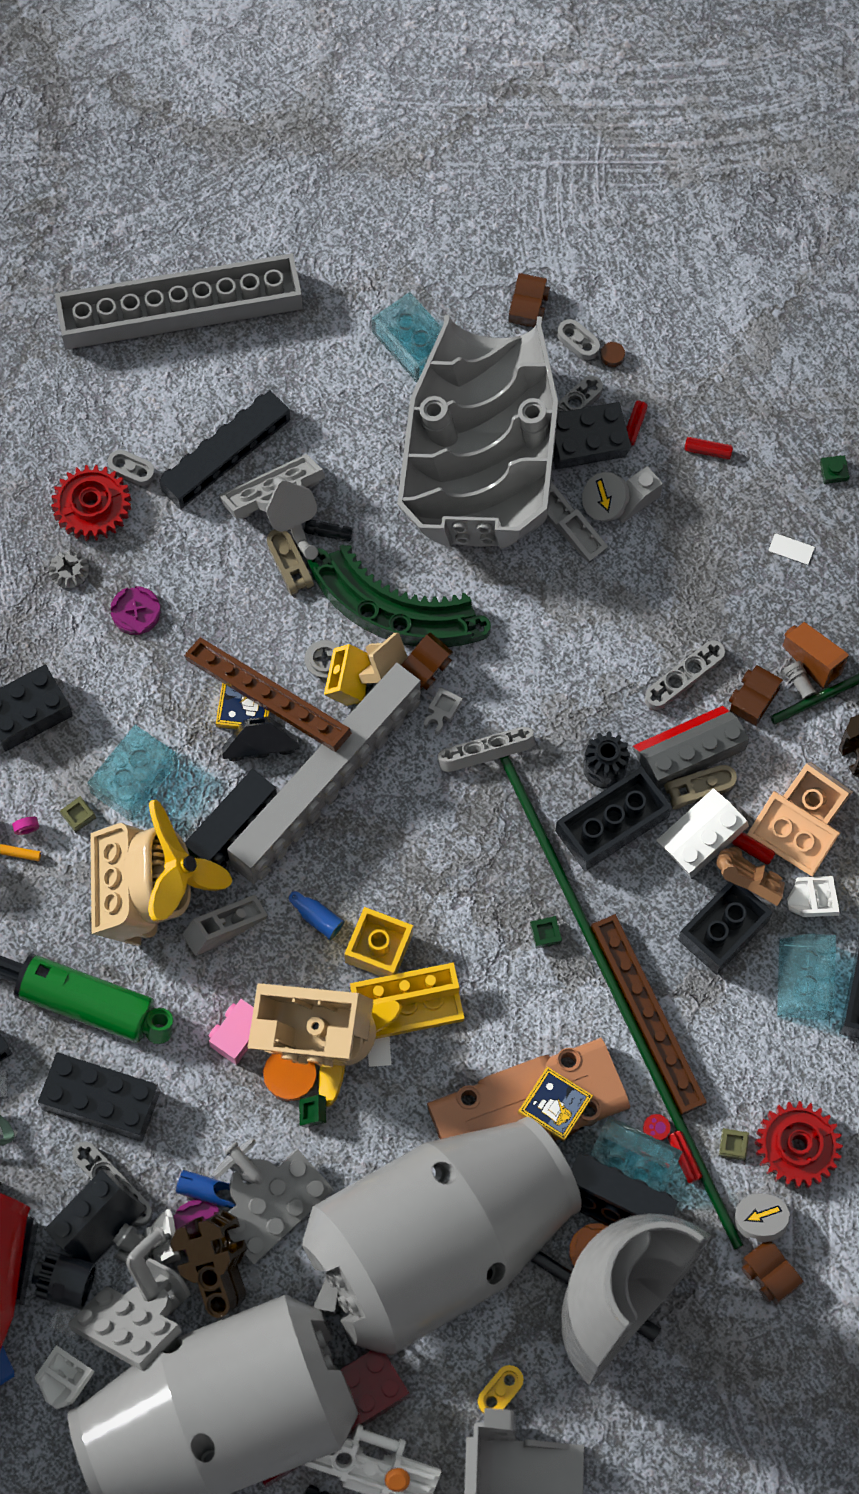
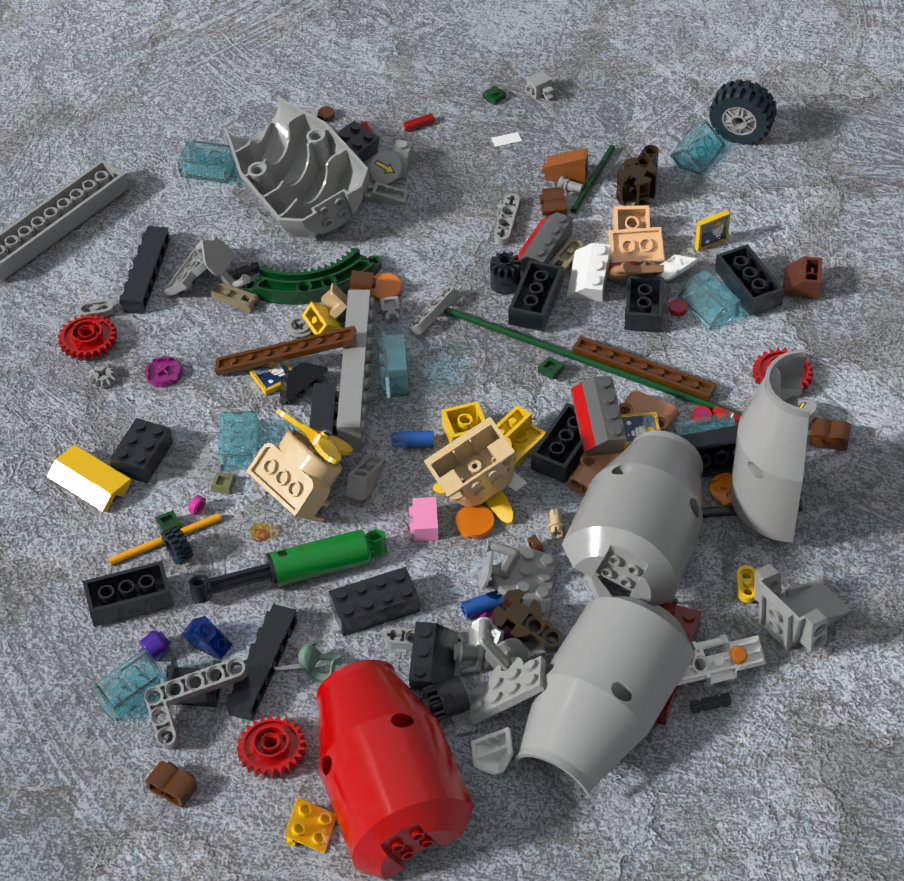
camera: 35 degrees left, 20 degrees down
dark green plate [299,1095,326,1128] -> none
reddish brown brick [508,273,551,328] -> none
olive tile [718,1128,749,1161] -> none
none -> clear yellow tile [250,522,270,542]
none -> orange tile [371,273,402,302]
none -> clear light blue brick [378,330,409,398]
none -> reddish brown tile [527,535,544,552]
none -> black brick [531,403,584,483]
none -> tan pin [549,508,564,539]
none -> dark grey slope [570,376,627,454]
none -> red tile [669,299,687,316]

